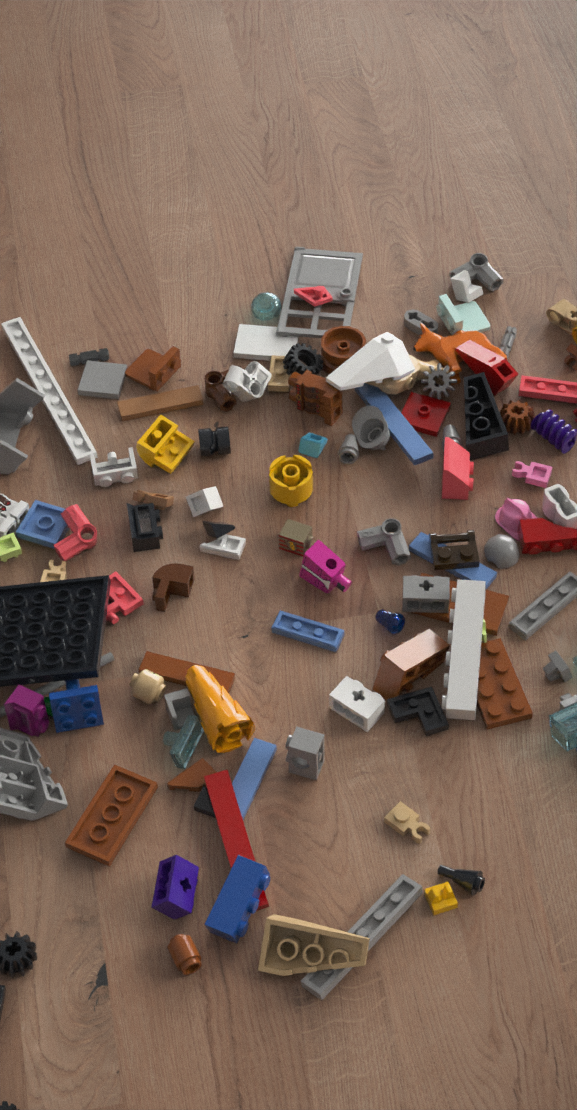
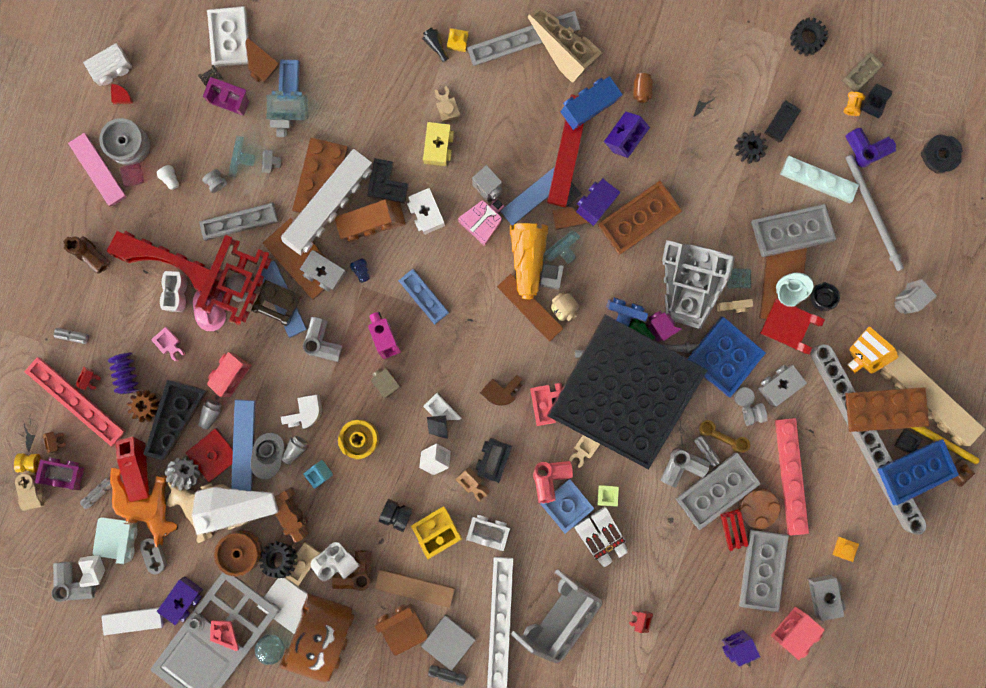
camera: 155 degrees left, 35 degrees up
none -> magenta window [35,457,84,491]
none -> white tile [102,607,164,635]
none -> dark purple brick [157,576,204,625]
none -> red fence [195,234,272,326]
none -> dark orange cylinder [279,593,354,683]
none -> white brick [281,395,322,429]
none -> light yellow brick [423,122,454,166]
none -> bright pink torso [458,199,504,246]
none -> dark purple brick [576,178,621,226]

